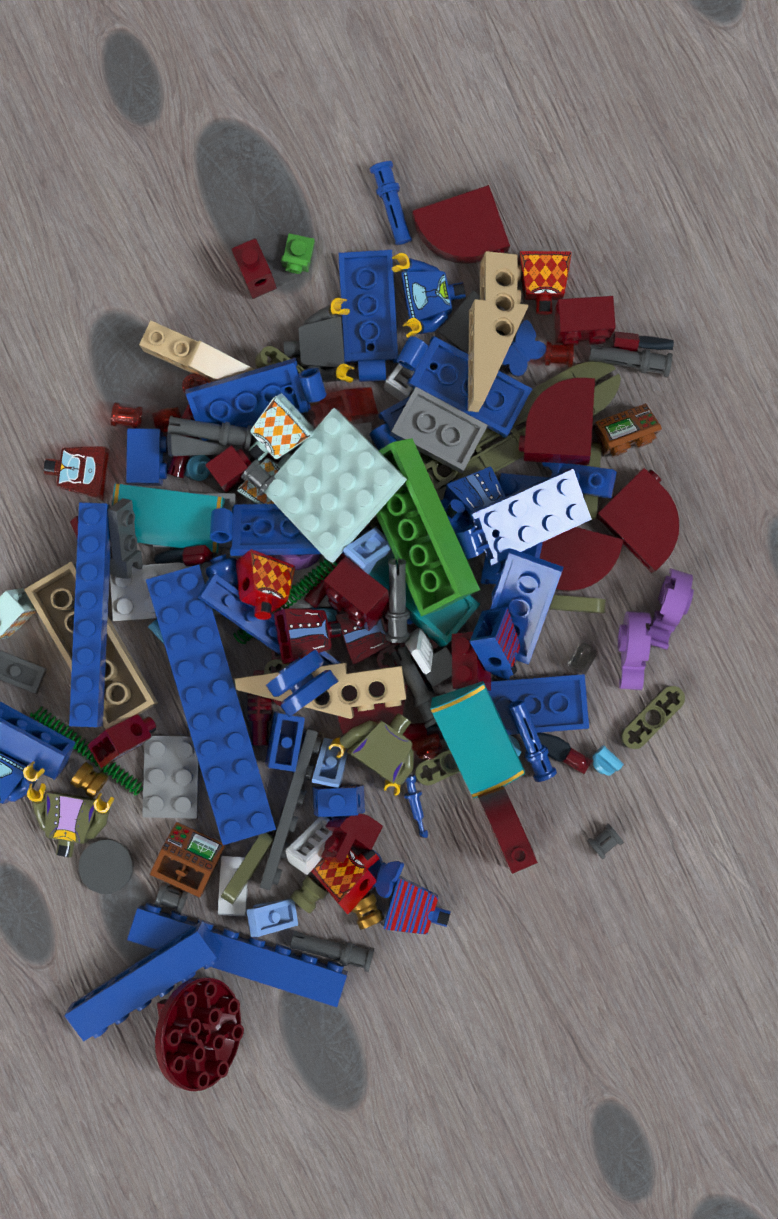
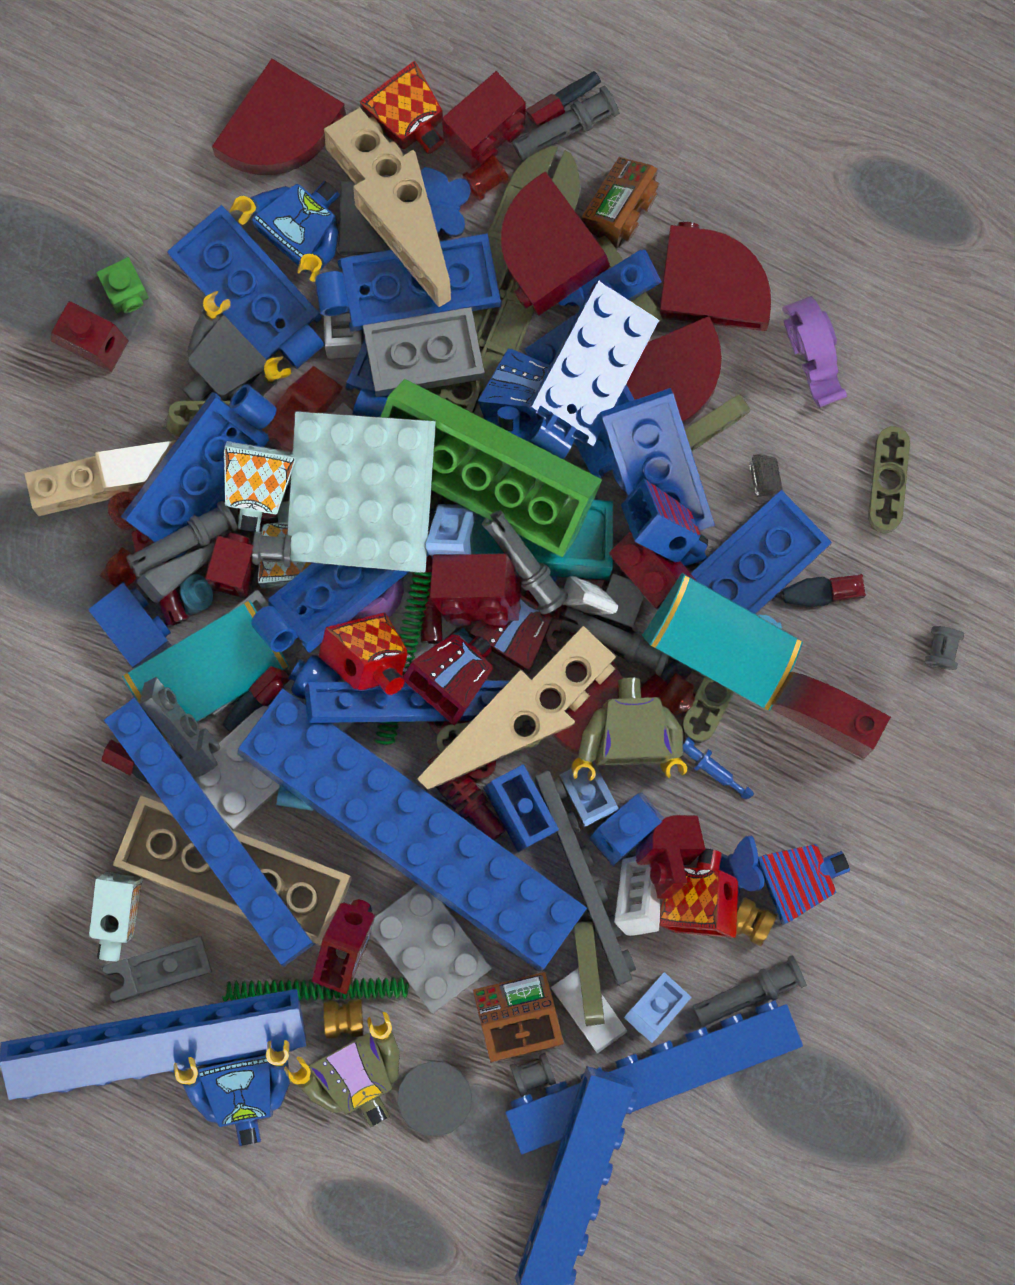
camera: 40 degrees left, 5 degrees down
clear red torso [44,446,110,501] -> none
clear red bush [111,402,143,429] -> none
dark red bracket [155,977,244,1092] -> none
blue wheel [266,649,339,717] -> none
olive wheel [290,875,328,914] -> none
blue pin [370,161,412,245] -> none
blue pin [508,700,557,782] -> none
medium azure plate [593,745,624,776] -> none
medium lavender piece [618,611,651,690] -> none

